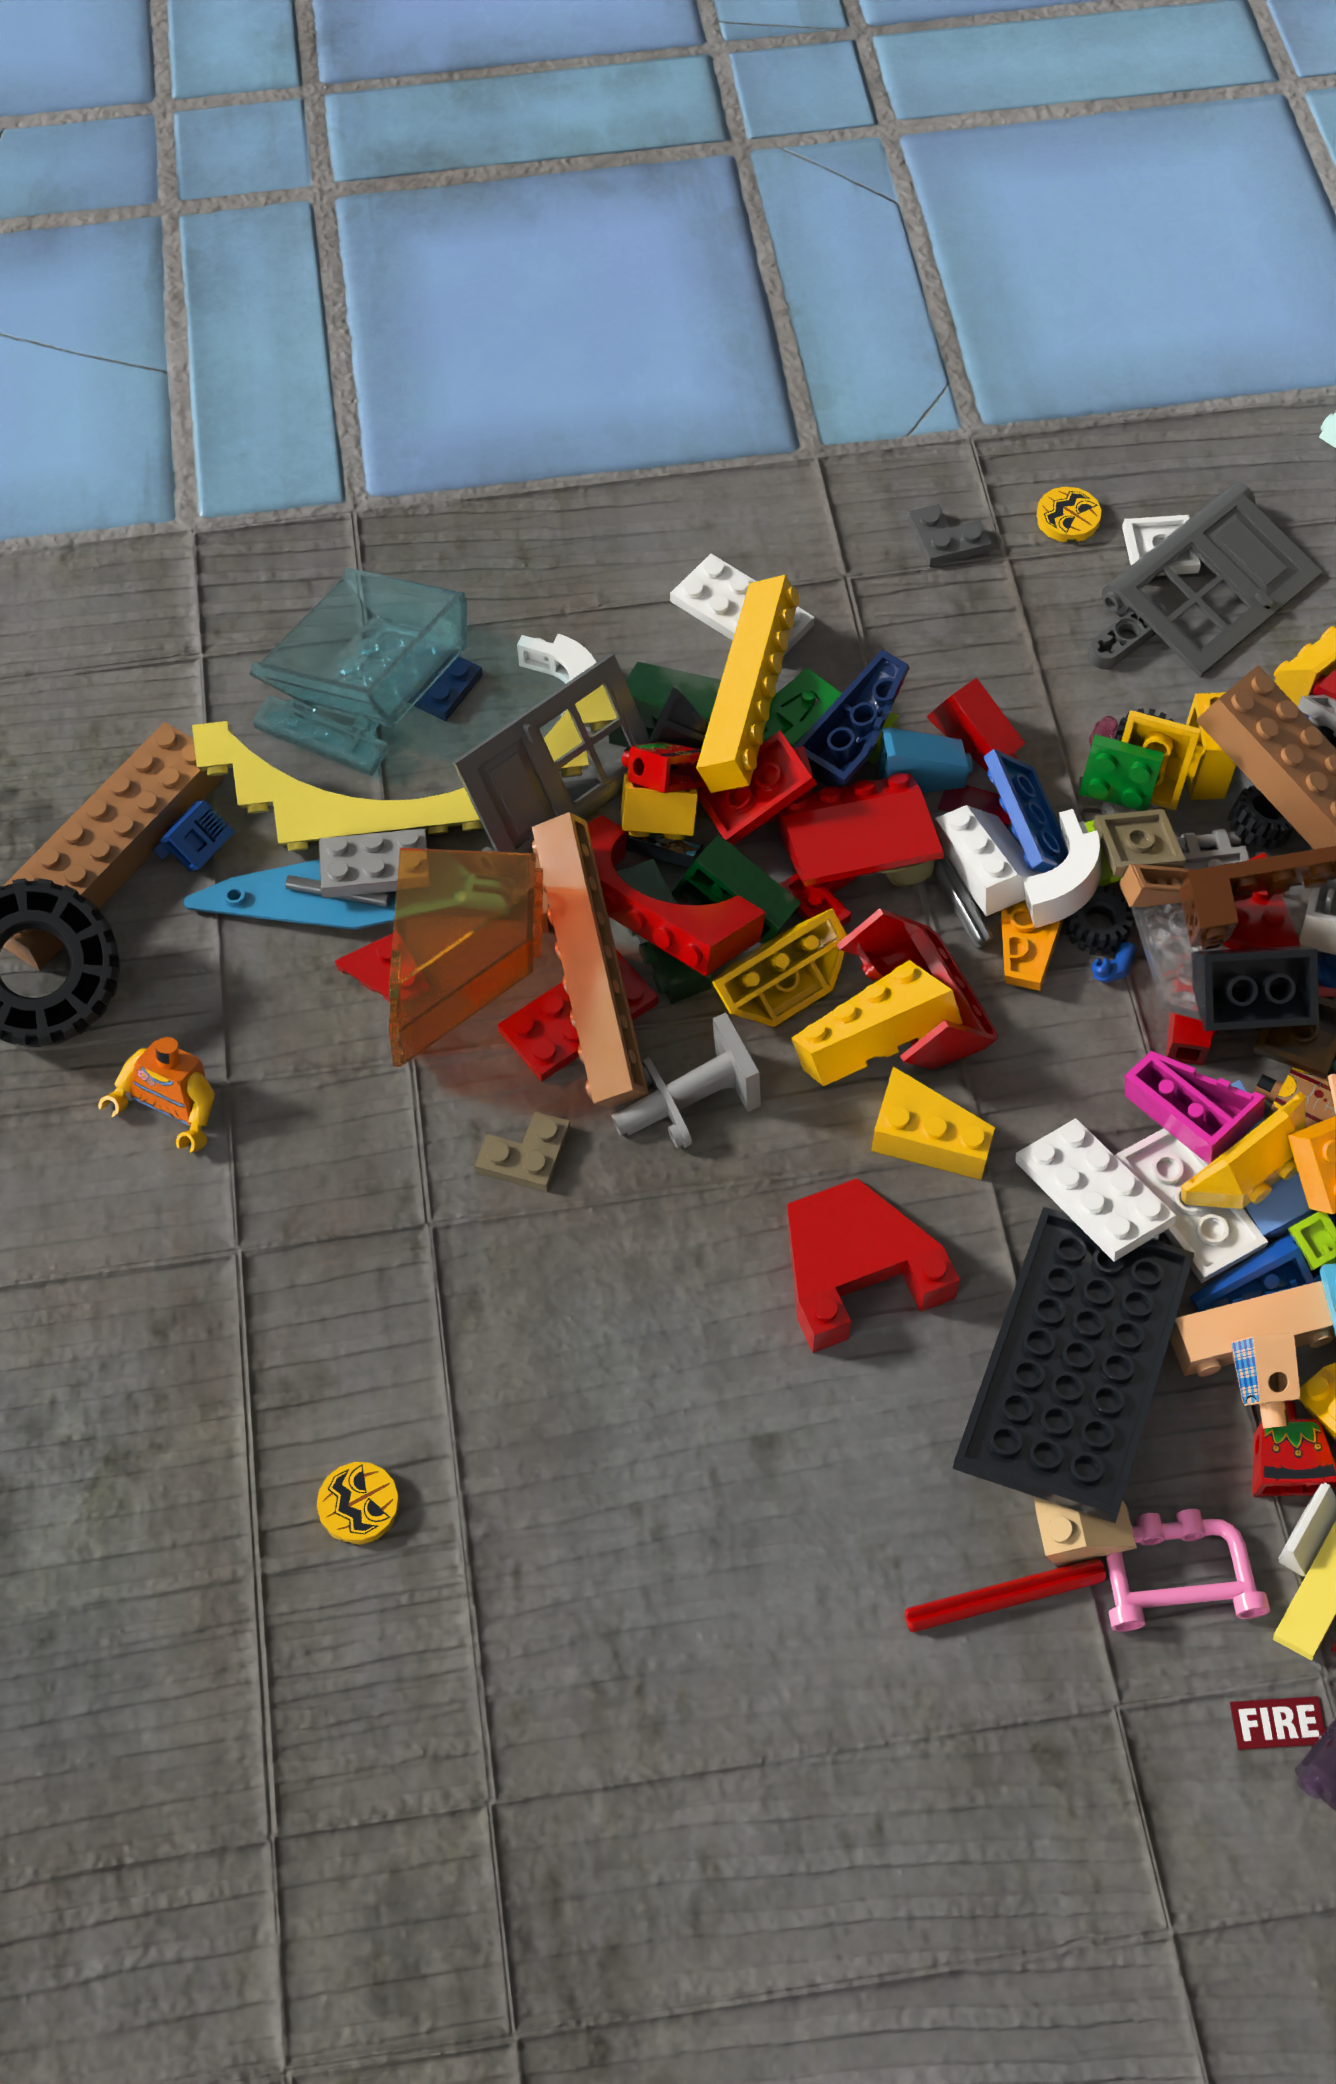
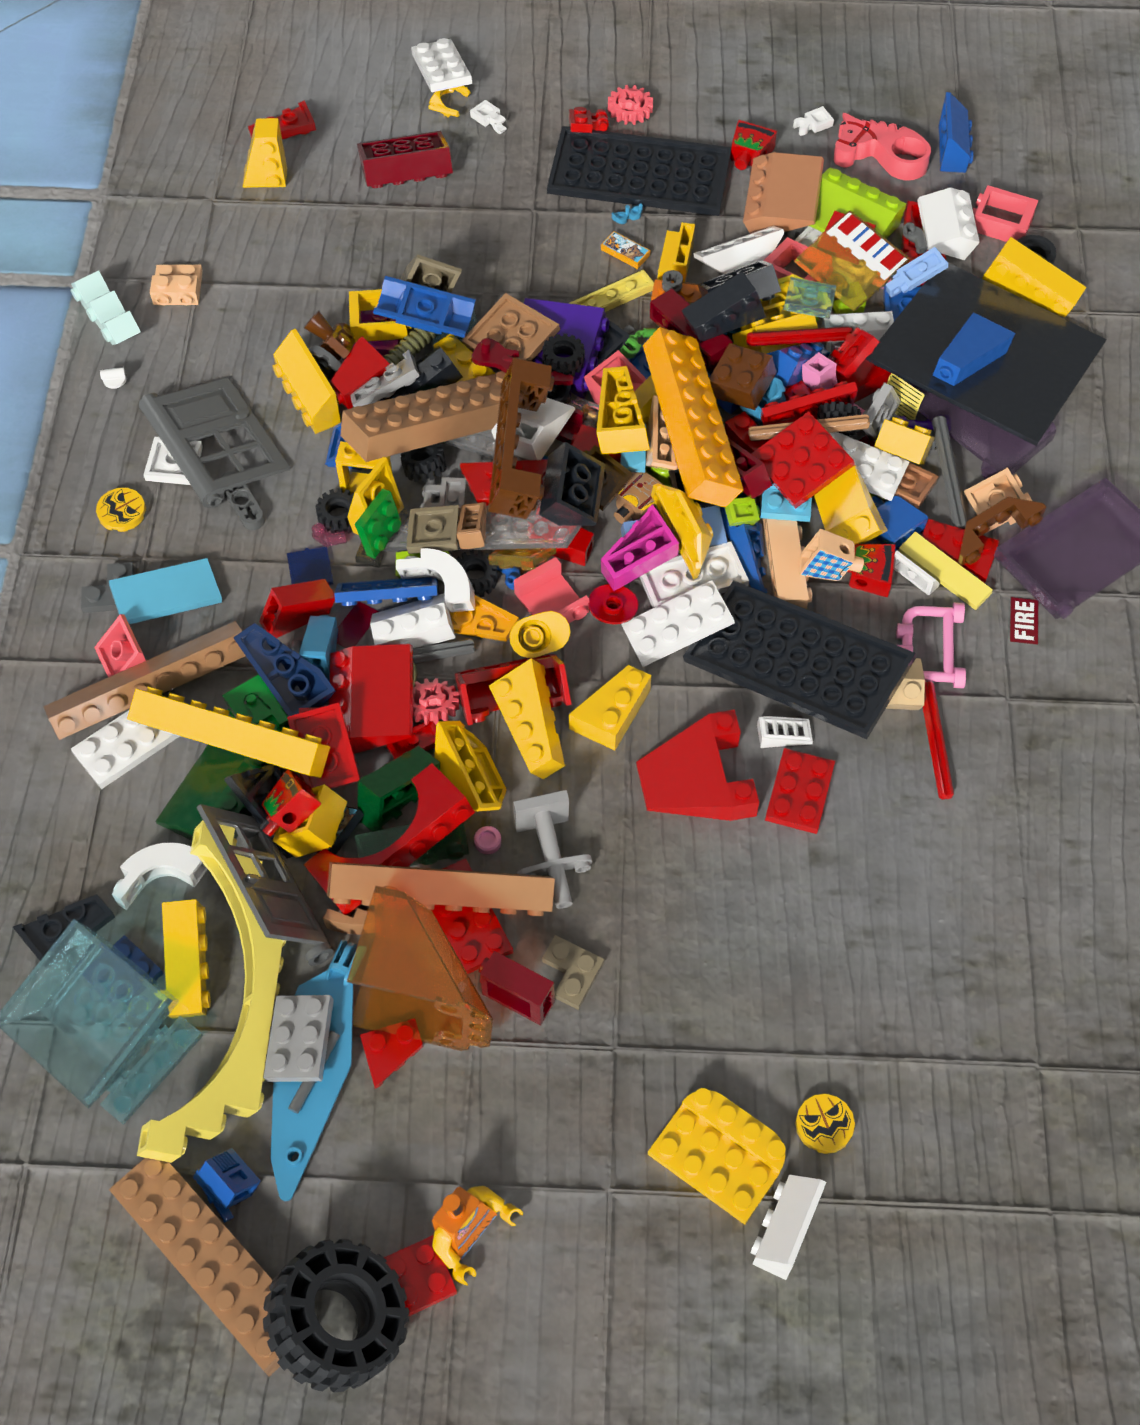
camera: 80 degrees left, 0 degrees up
none -> black wing [13,894,115,970]
none -> medium nougat brick [43,621,246,740]
none -> coral slope [94,614,146,677]
none -> white plate [100,367,127,389]
none -> medium azure tile [109,558,222,624]
none -> yellow wedge [162,899,211,1019]
none -> clear blue piece [287,546,334,585]
none -> red plate [384,1235,458,1316]
none -> coral gear [413,678,459,725]
none -> bright pink tile [474,826,501,854]
none -> dark red window [478,951,555,1026]
none -> clear yellow plate [488,541,556,570]
none -> yellow piece [509,611,570,658]
none -> coral panel [514,557,589,624]
none -> red dish [588,584,638,624]
none -> yellow plate [648,1088,786,1225]
none -> white slope [750,1175,826,1280]
none -> white slope [757,716,813,748]
none -> red plate [765,748,835,834]

